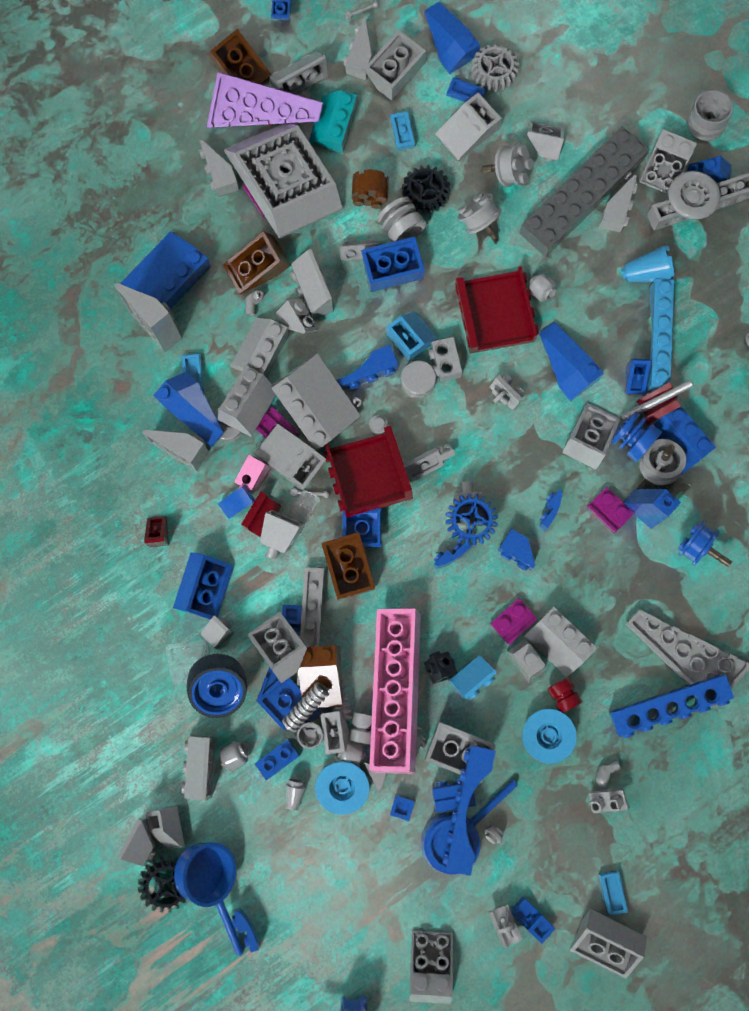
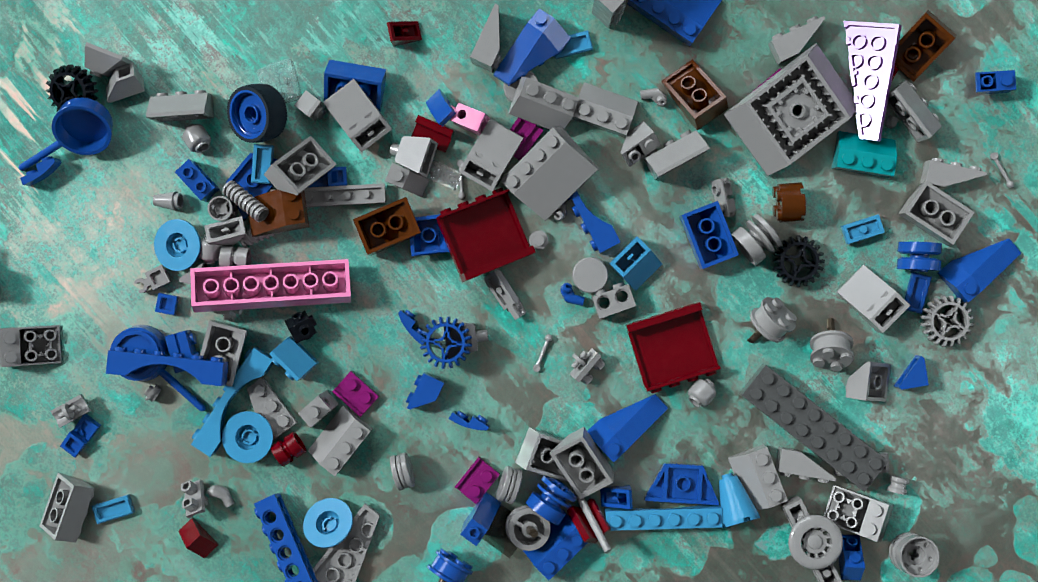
camera: 80 degrees right, 10 degrees up
none -> light grey plate [134,265,172,293]
none -> dark red slope [178,517,219,558]
none -> dark azure arch [191,347,274,457]
none -> light grey wing [247,377,298,441]
none -> dark azure tile [251,144,274,184]
none -> dark azure hat [303,498,353,548]
none -> light grey slope [323,79,392,152]
none -> light grey slope [385,163,429,197]
none -> light grey head [390,452,415,491]
none -> light grey head [496,466,523,504]
none -> light grey hinge [533,334,552,372]
none -> light grey slope [550,427,614,499]
none -> blue arm [560,283,585,306]
none -> blue wing [644,463,719,505]
none -> light grey slope [728,444,788,510]
none -> light grey wheel [887,475,909,495]
none -> blue slope [894,355,929,390]
none -> blue wheel [897,242,942,272]

